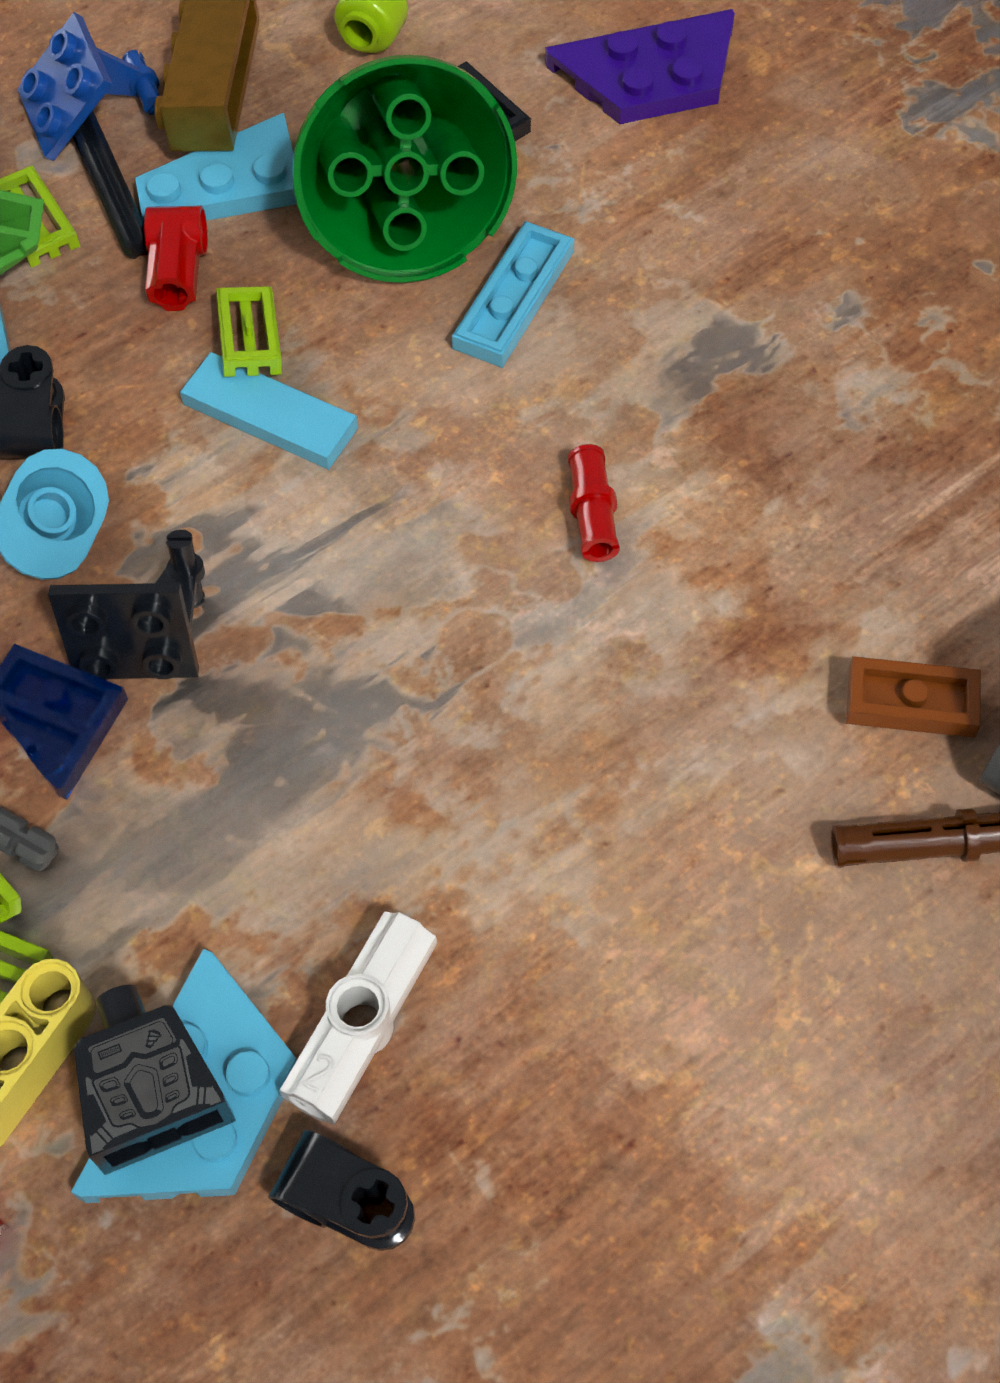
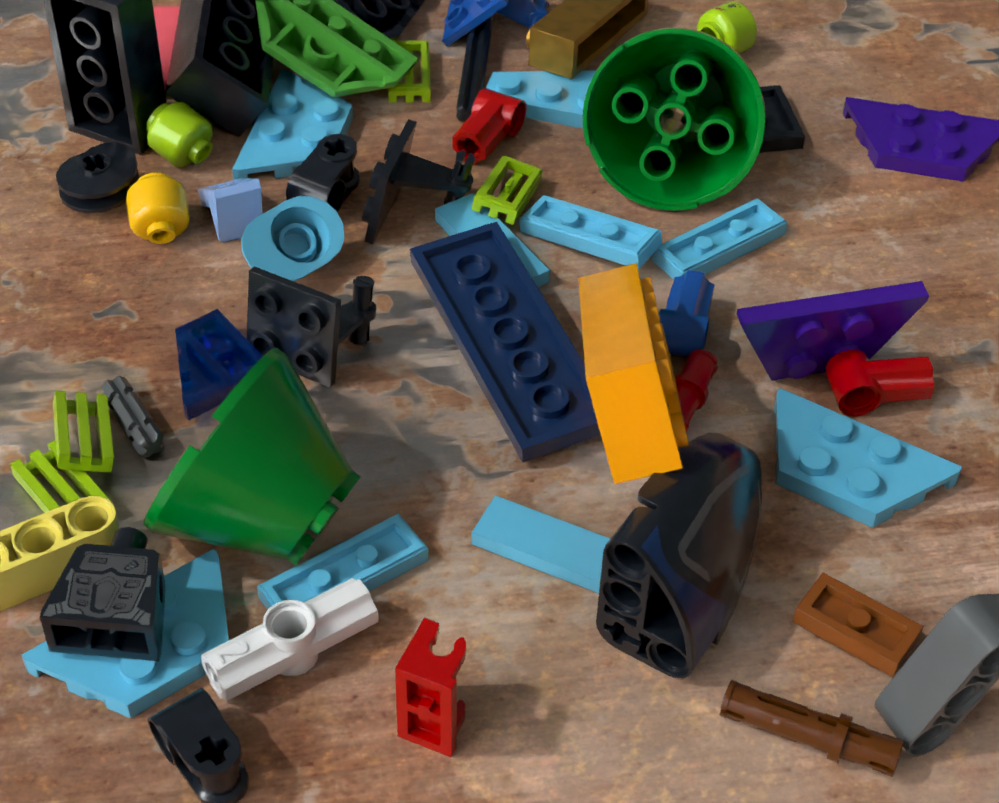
camera: 25 degrees right, 15 degrees down
none -> green cone [143,347,361,566]
none -> medium azure tile [257,513,428,610]
none -> black plate [362,119,475,245]
none -> red hinge [395,618,466,758]
none -> dark blue plate [410,221,601,463]
none -> medium azure tile [471,495,610,593]
none -> medium azure tile [519,195,662,269]
none -> light orange brick [578,263,689,485]
none -> black panel [596,433,762,679]
none -> blue piece [659,270,715,358]
none -> dark purple wing [736,281,929,381]
none -> medium azure wing [774,388,962,528]
none -> red piece [825,350,934,417]

